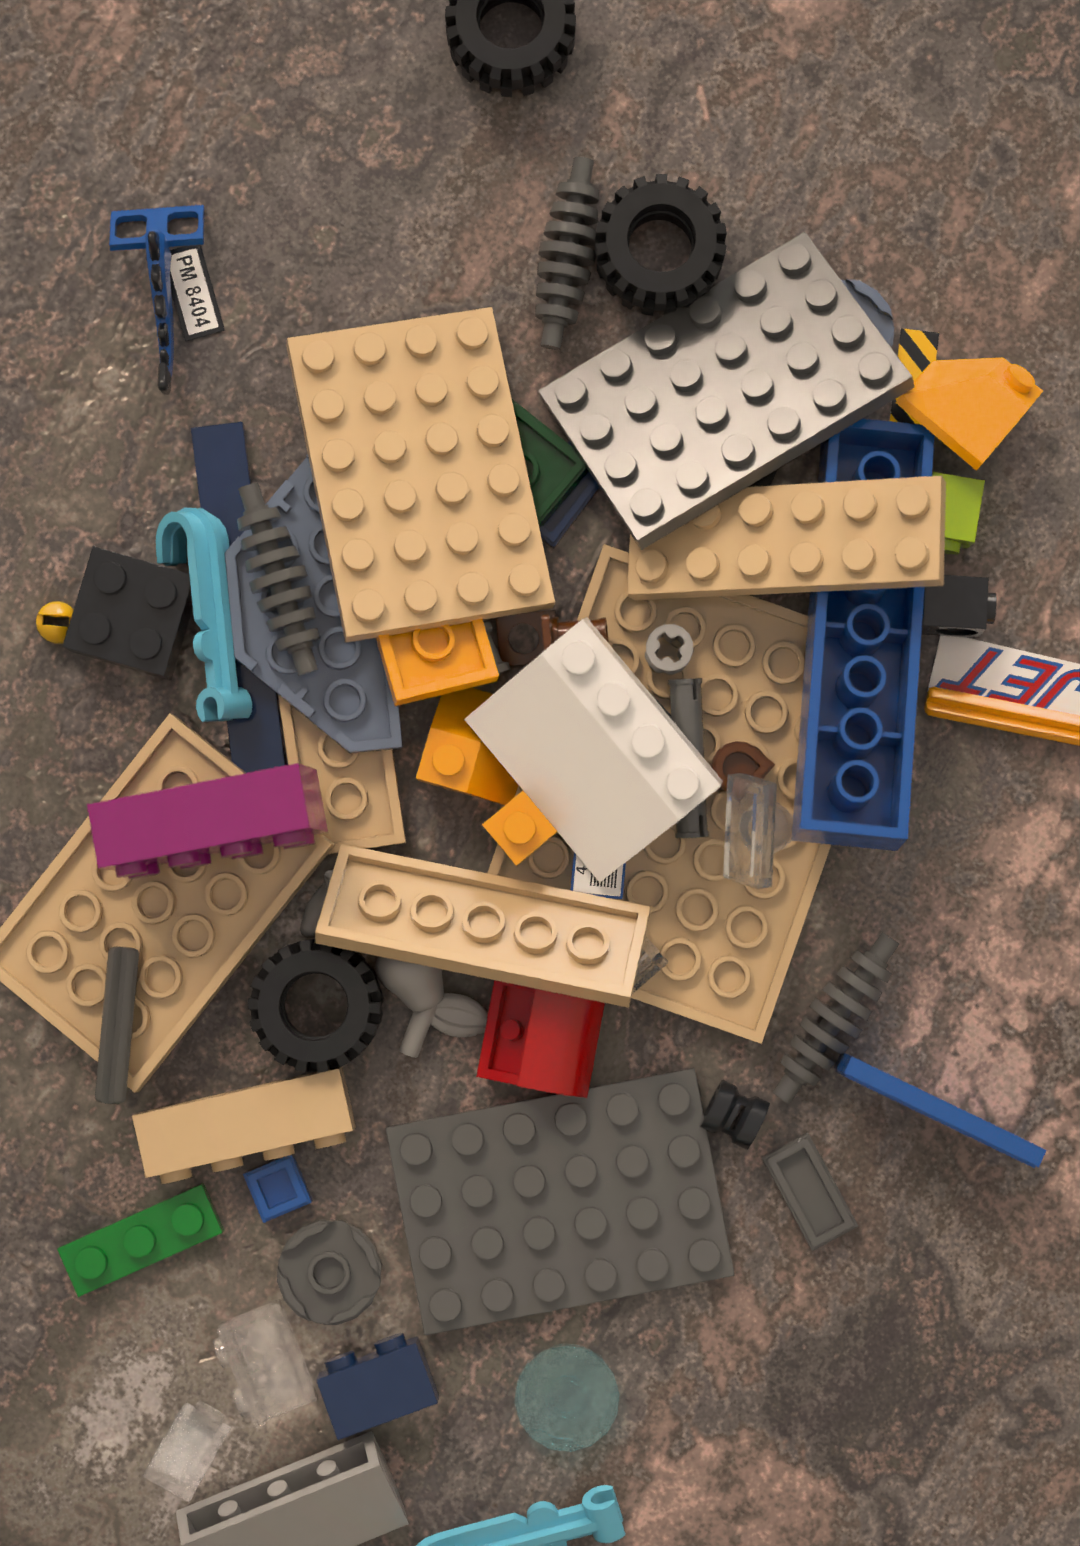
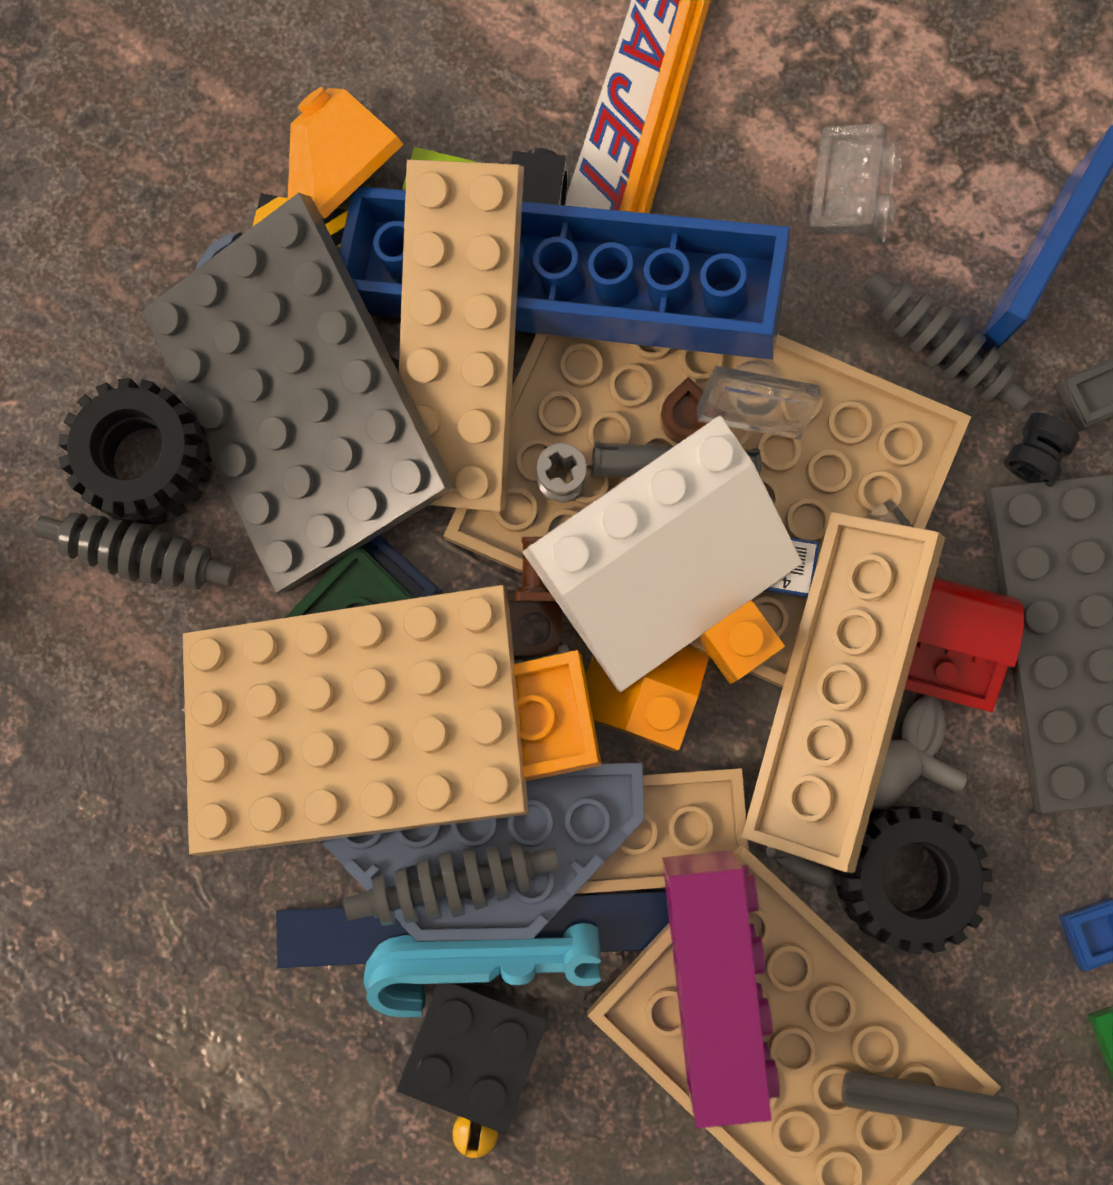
camera: 85 degrees left, 5 degrees down
blue piece [109,205,205,395] -> none
tan brick [132,1067,356,1184] -> none
sticker [170,245,225,342] -> none
none -> clear bracket [809,123,902,244]

